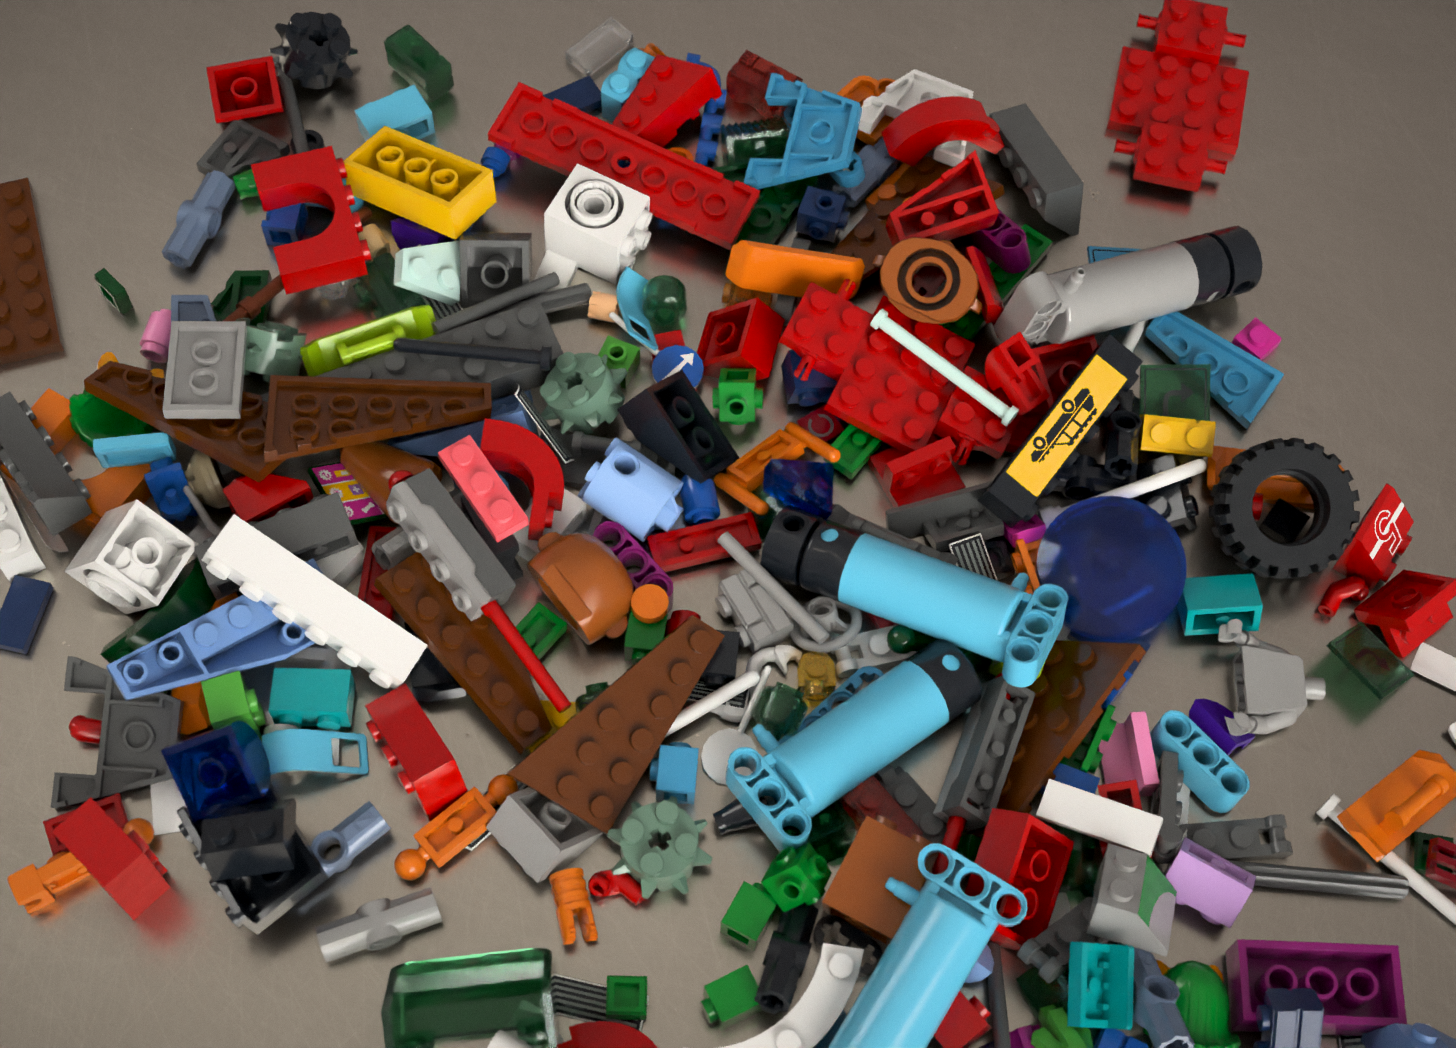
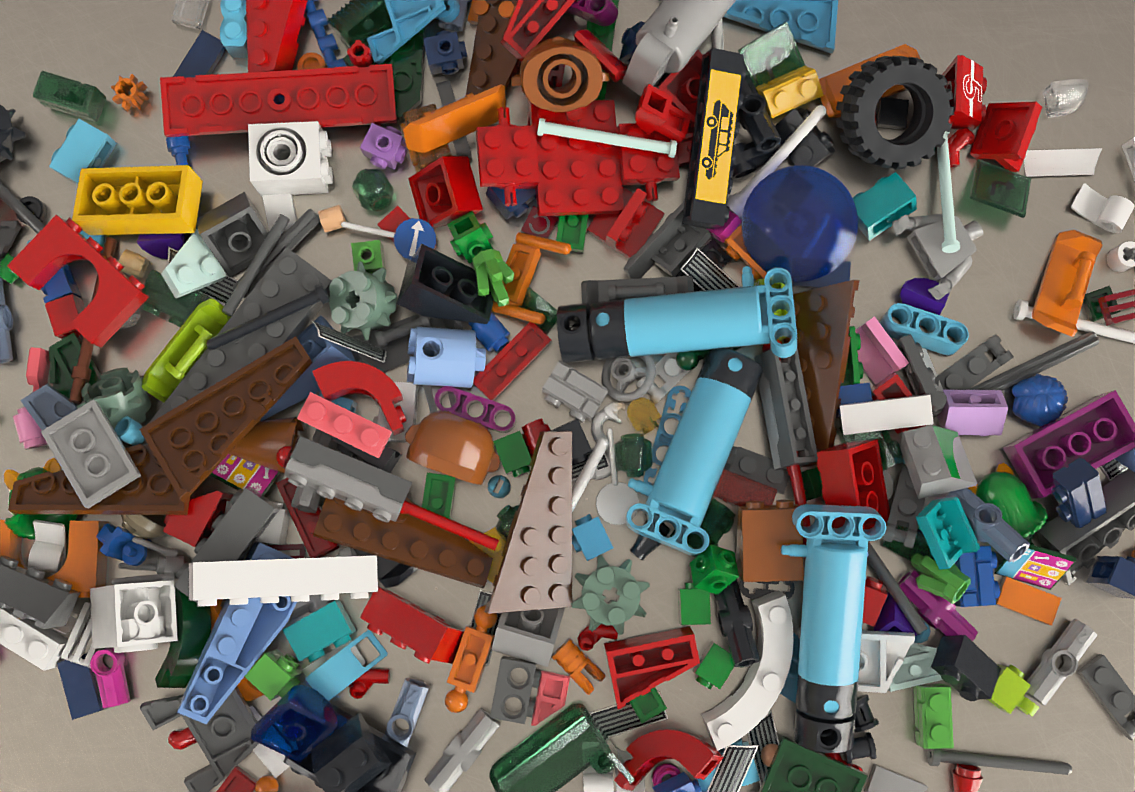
camera: 25 degrees left, 20 degrees up
medium azure tile [93,432,176,468] -> none
medium azure piece [616,267,658,351] -> none
orange tile [631,584,669,624] -> none
light grey bar [717,531,830,645] -> none
clear blue wing [763,459,834,520] -> none
none -> coral tile [26,347,50,392]
none -> white panel [28,520,66,573]
none -> red panel [45,294,85,339]
none -> white tile [61,602,99,668]
none -> dark pink piece [90,647,131,708]
none -> orange gear [111,74,149,112]
none -> medium azure hose [114,416,145,446]
none -> red hose [347,40,373,67]
none -> red arm [349,668,390,699]
none -> medium lavender brick [360,123,408,170]
none -> bright green rock [472,249,514,307]
none -> medium azure hinge [488,475,511,498]
none -> dark grey brick [490,656,541,724]
none -> coral tile [531,670,570,726]
none -> red wedge [604,626,700,710]
none -> light aqua bar [937,131,960,253]
none -> blue hair [1012,374,1068,426]

